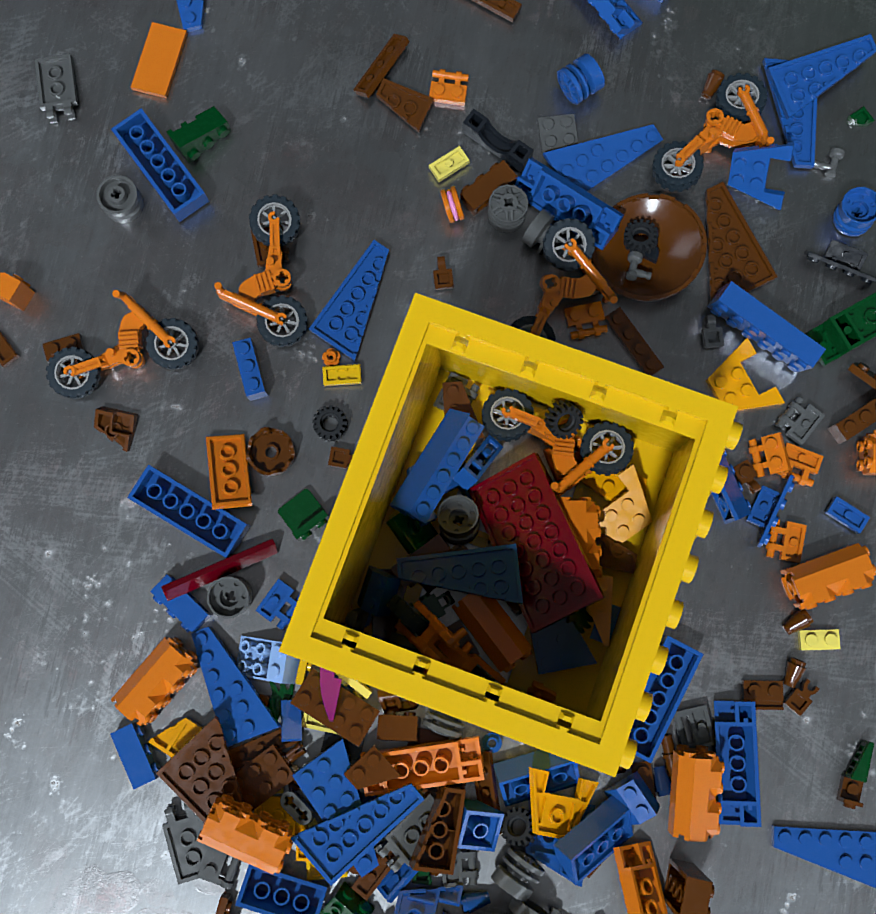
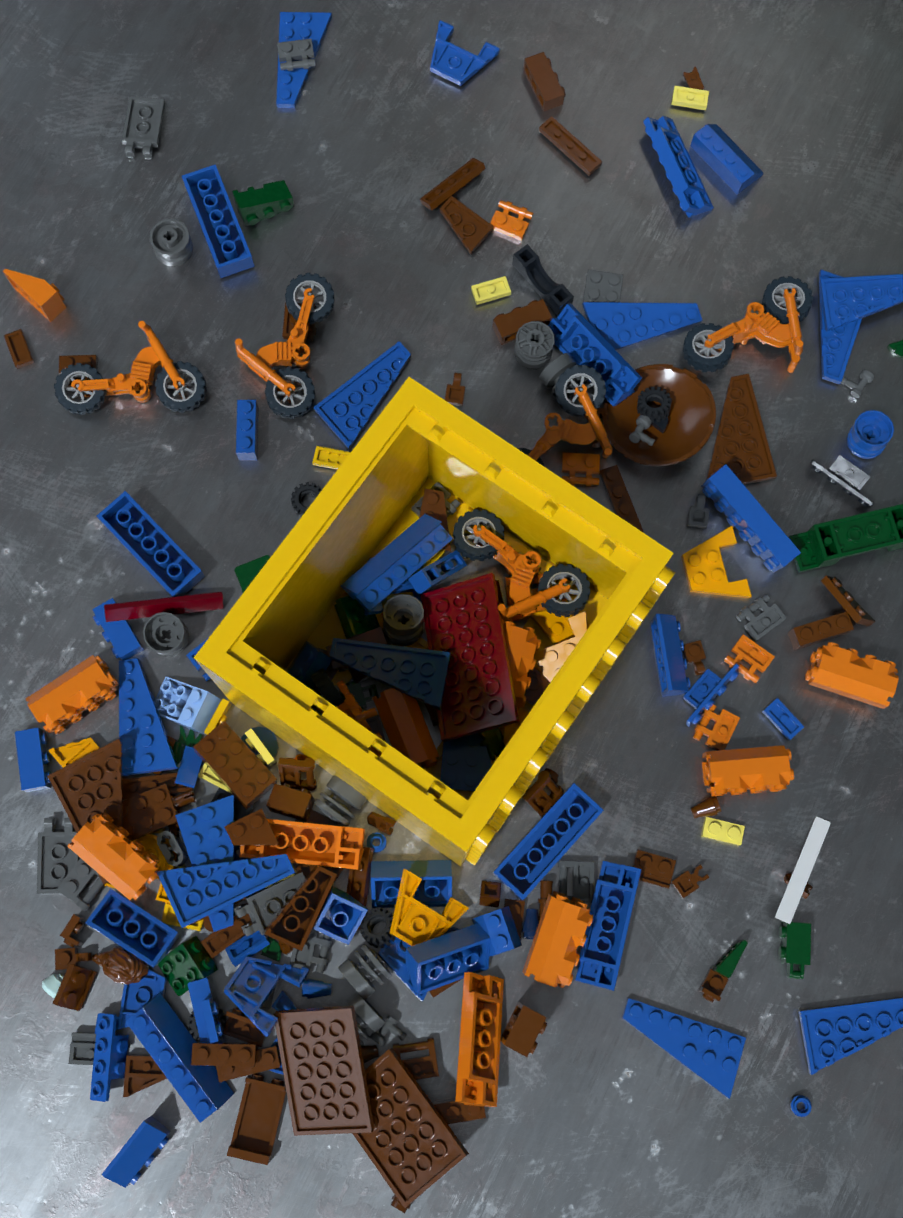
camera: 10 degrees right, 5 degrees down
reddish brown slope [94,406,138,452] -> none
orange tile [131,22,188,99] -> none
orange tile [206,434,252,510] -> none
reddish brown plate [245,427,296,476] -> none
magenta slope [320,667,342,722] -> none
orange plate [322,348,341,366] -> none
orange head [440,186,465,223] -> none
black tyre [544,400,584,439] -> none
blue wheel [557,53,605,105] -> none
reddish brown cone [701,70,725,100] -> none
blue wing [728,142,795,210] -> none
orange plate [748,432,791,478] -> none
reddish brown cone [783,657,807,688] -> none

